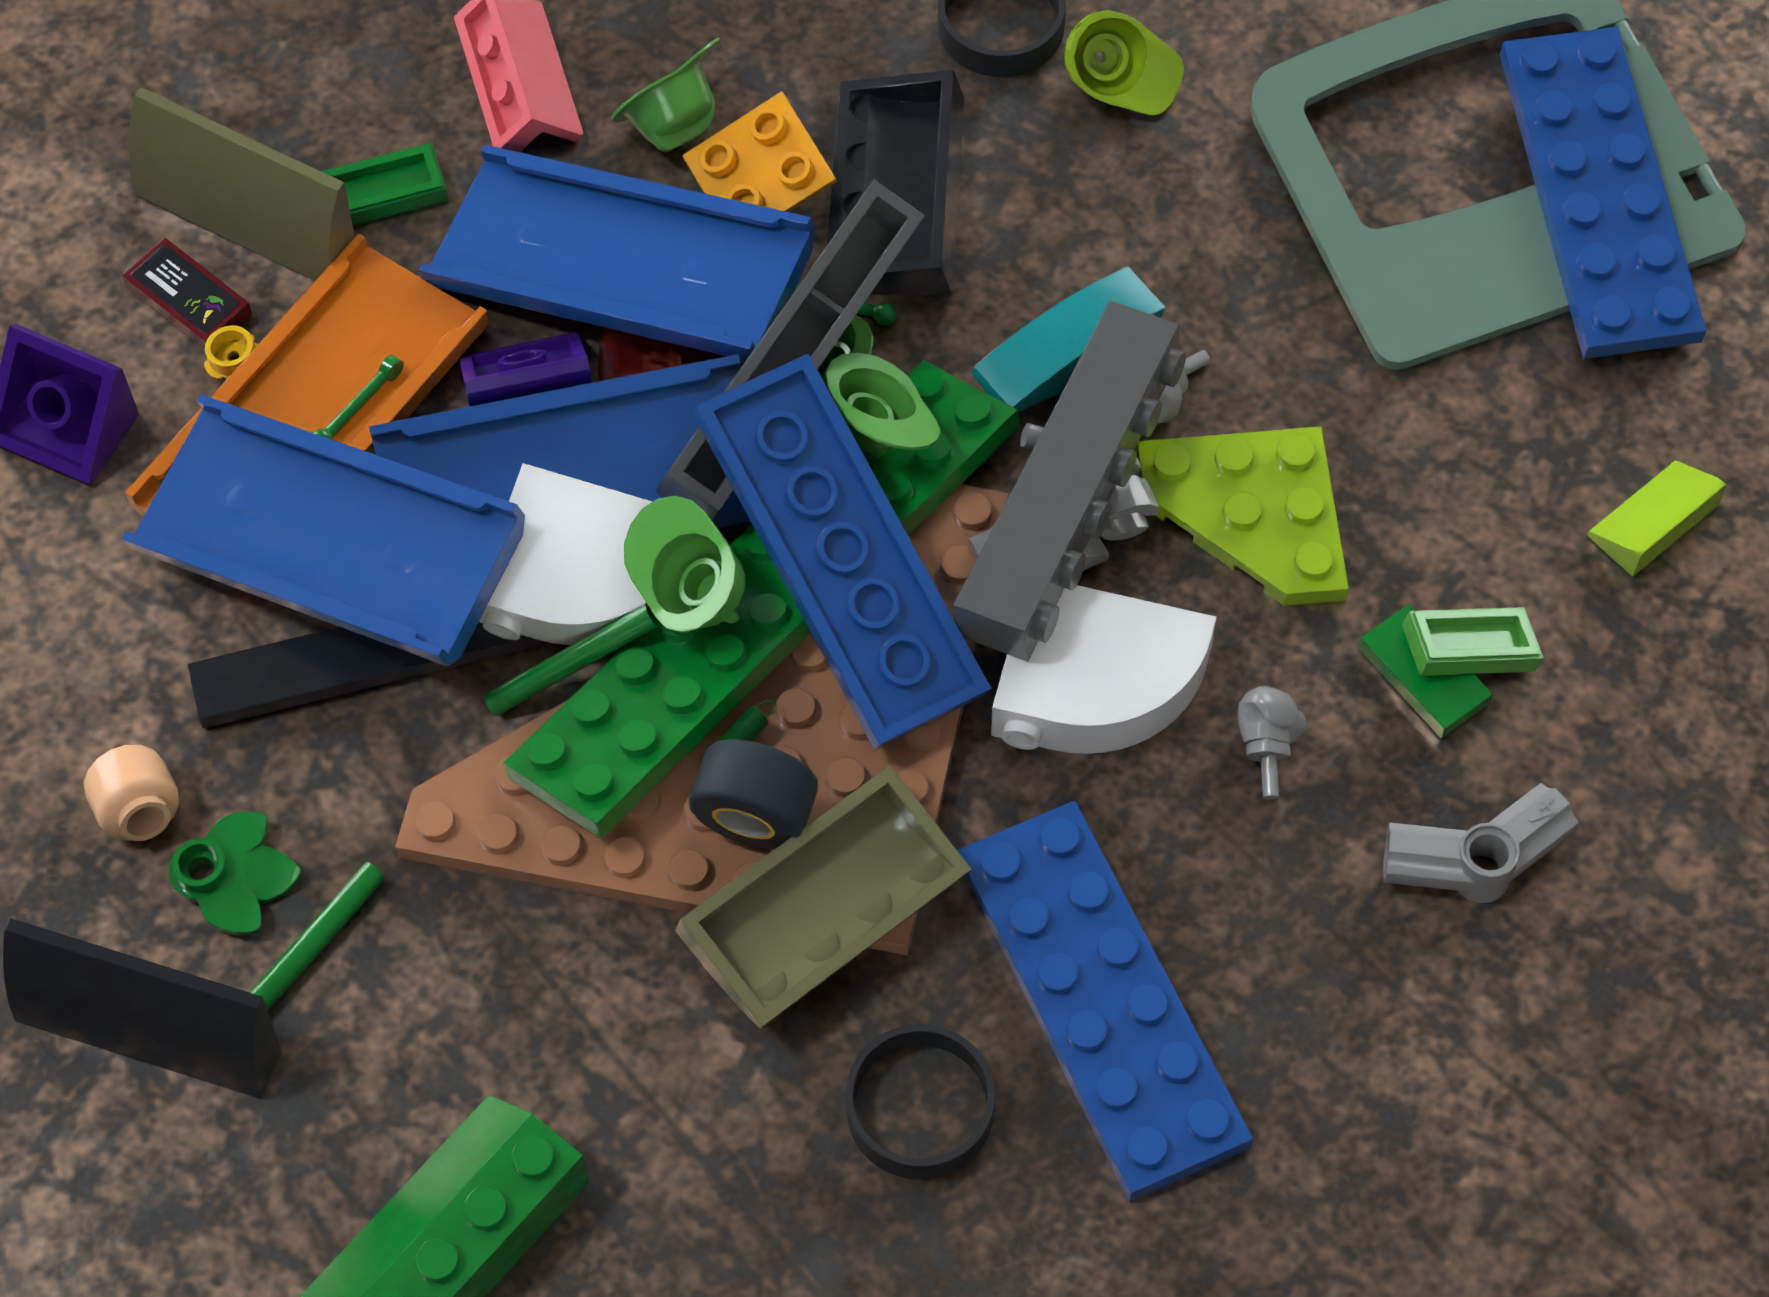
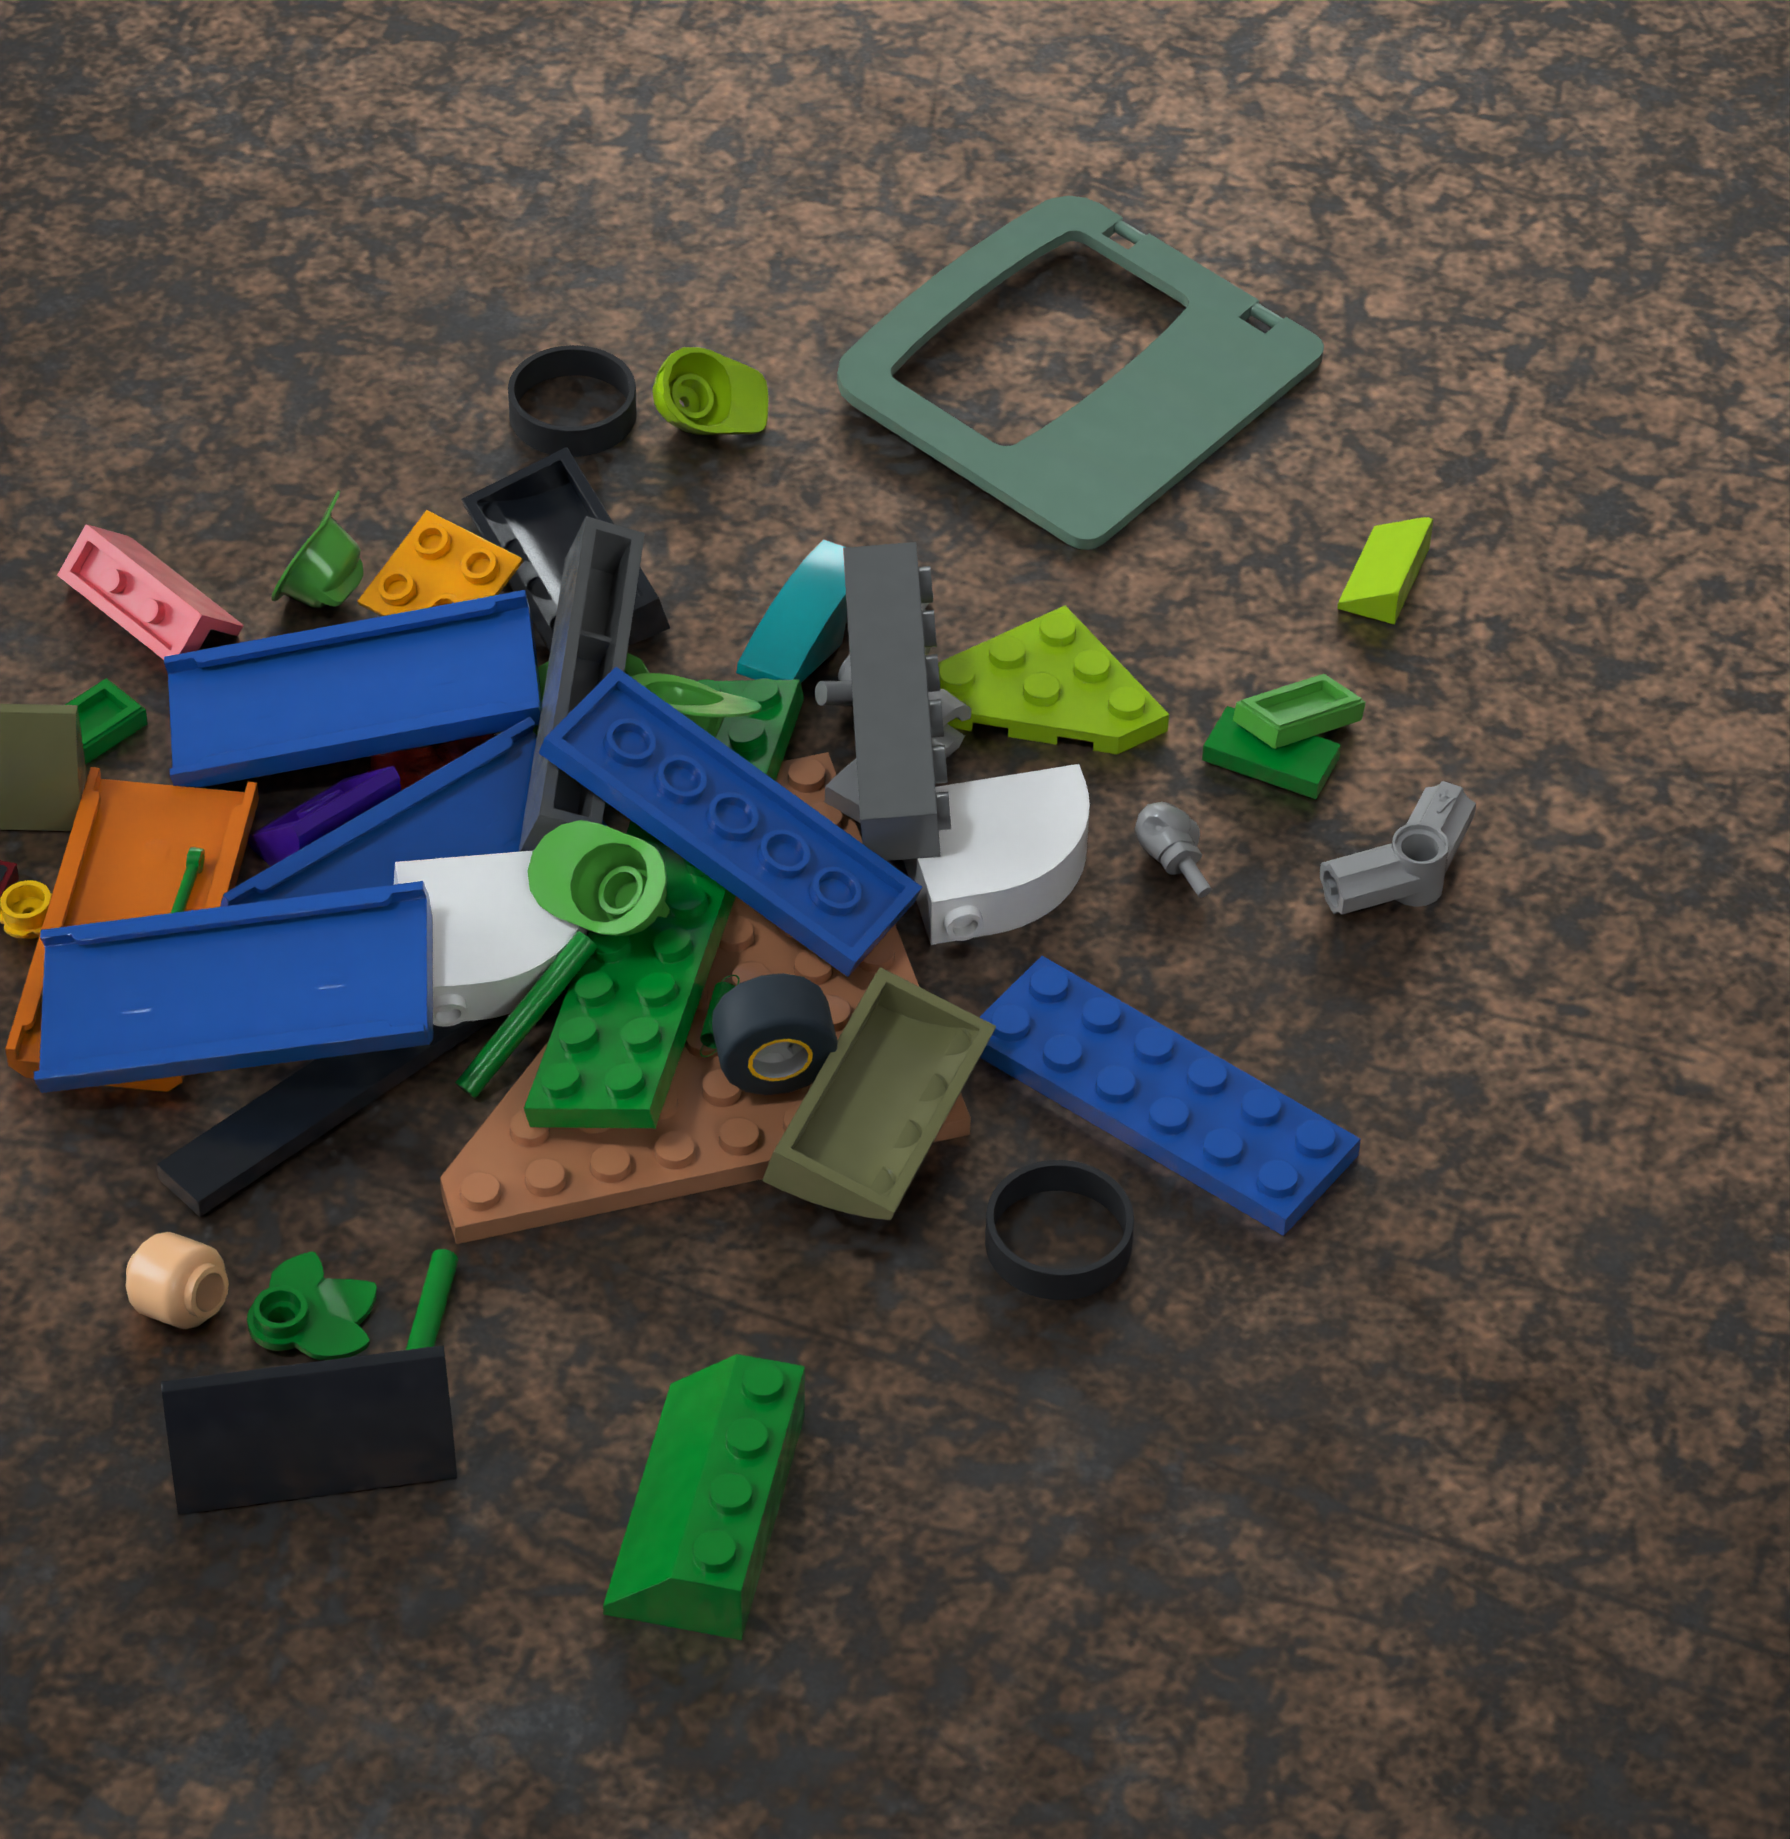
camera: 30 degrees left, 15 degrees down
blue plate [1499,27,1707,359] -> none

